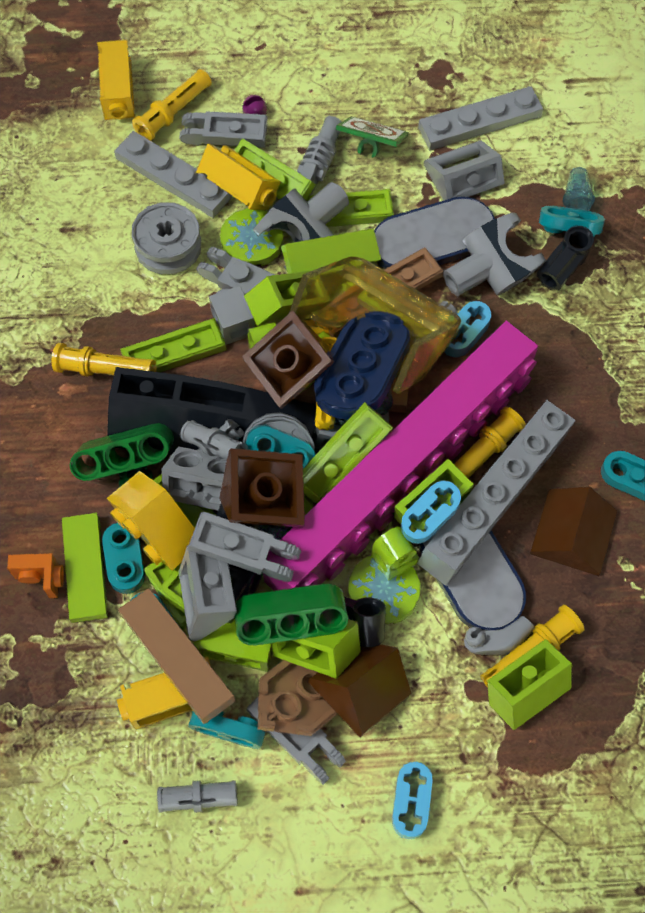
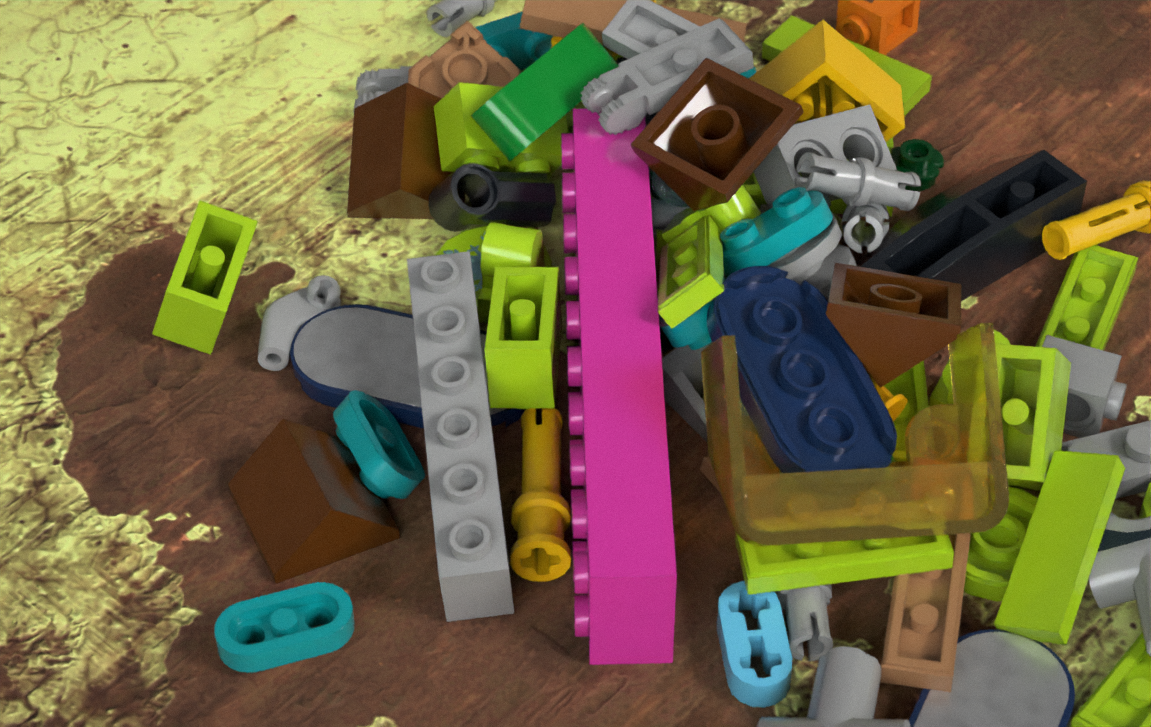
camera: 135 degrees right, 20 degrees down
green beam [69,423,174,481] -> none
medium azure beam [392,762,433,839] -> none
medium azure beam [401,481,461,544] -> none
yellow pin [480,604,585,688] -> none
none -> teal plate [333,390,425,499]

